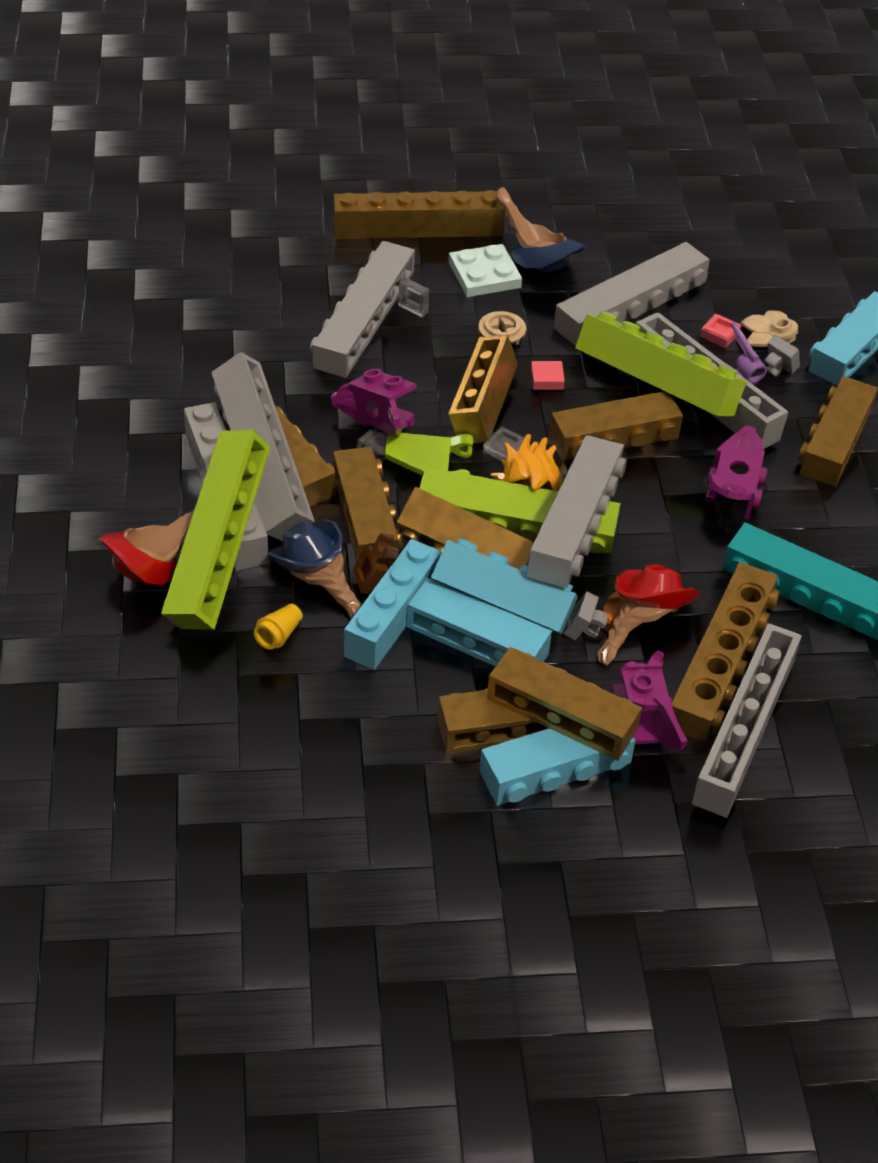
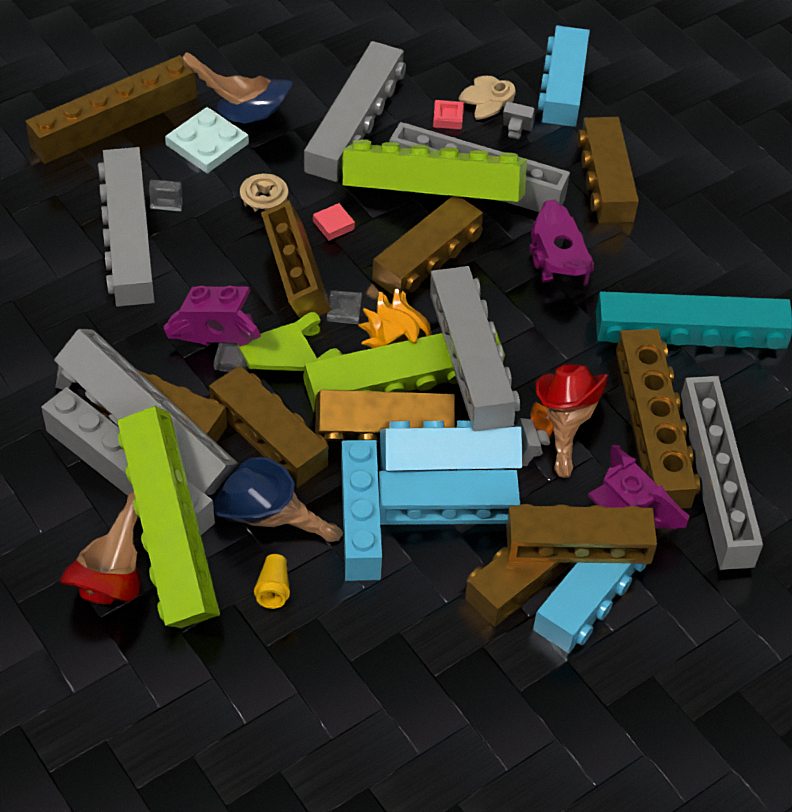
camera: 30 degrees left, 5 degrees up
reddish brown plate [353,533,399,594] -> none
medium lavender plant [721,322,767,384] -> none

